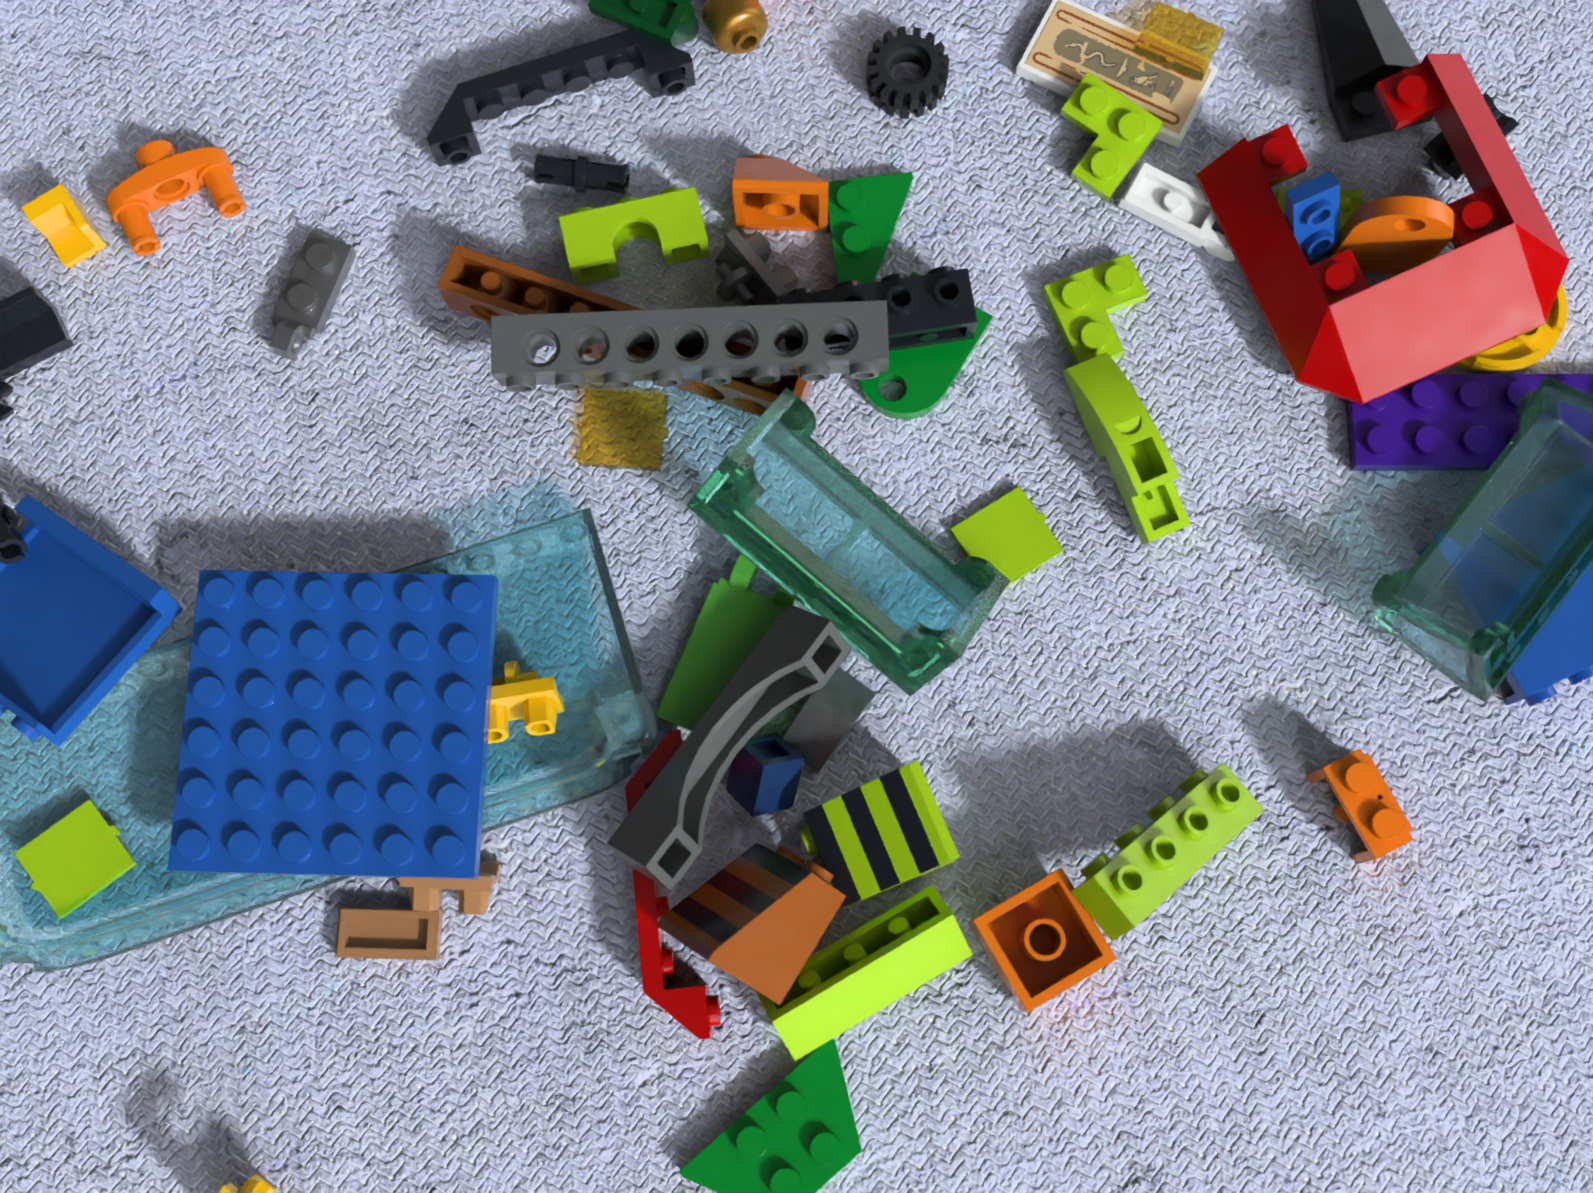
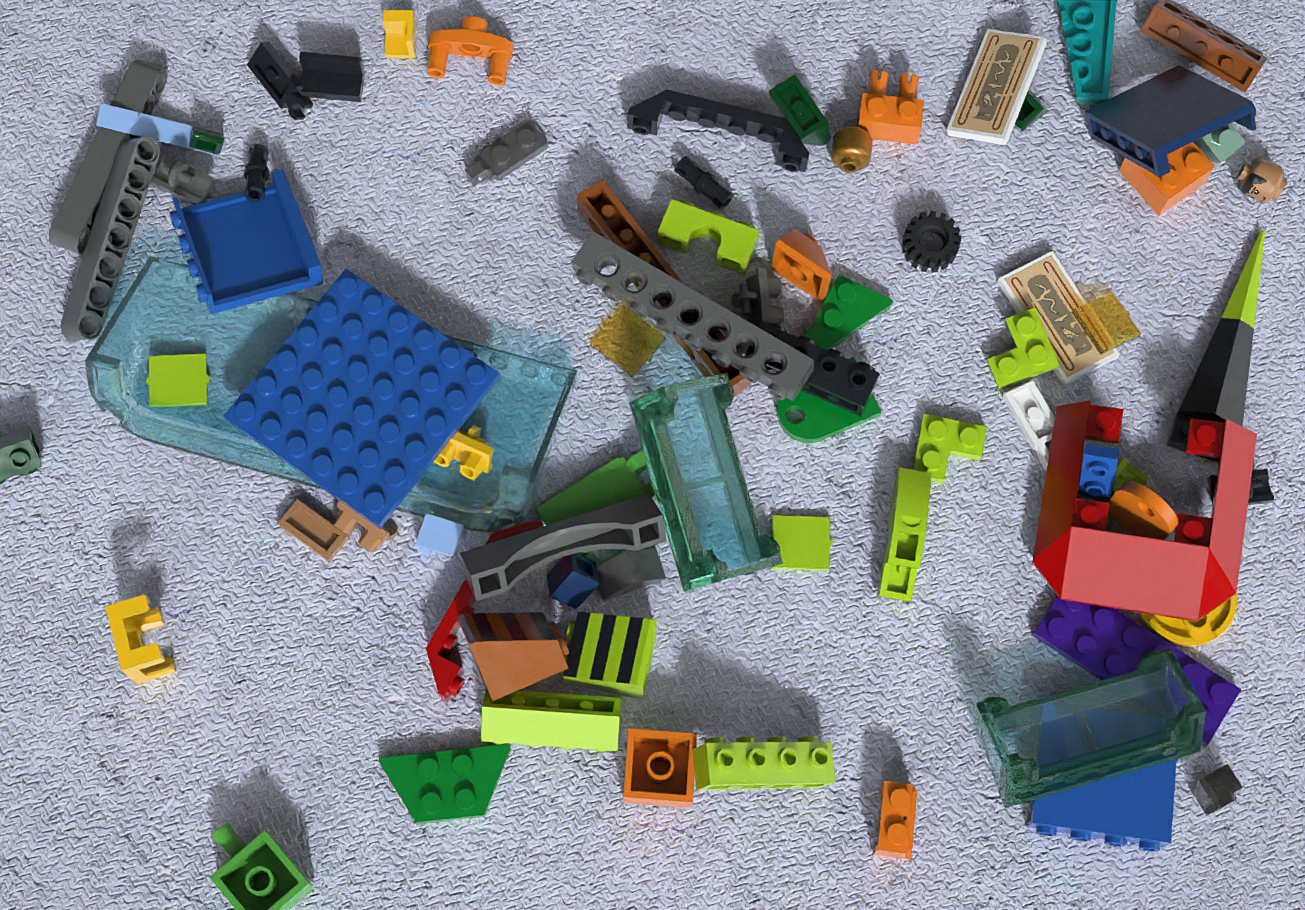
camera: 30 degrees right, 5 degrees down
none -> light blue panel [415,513,466,556]

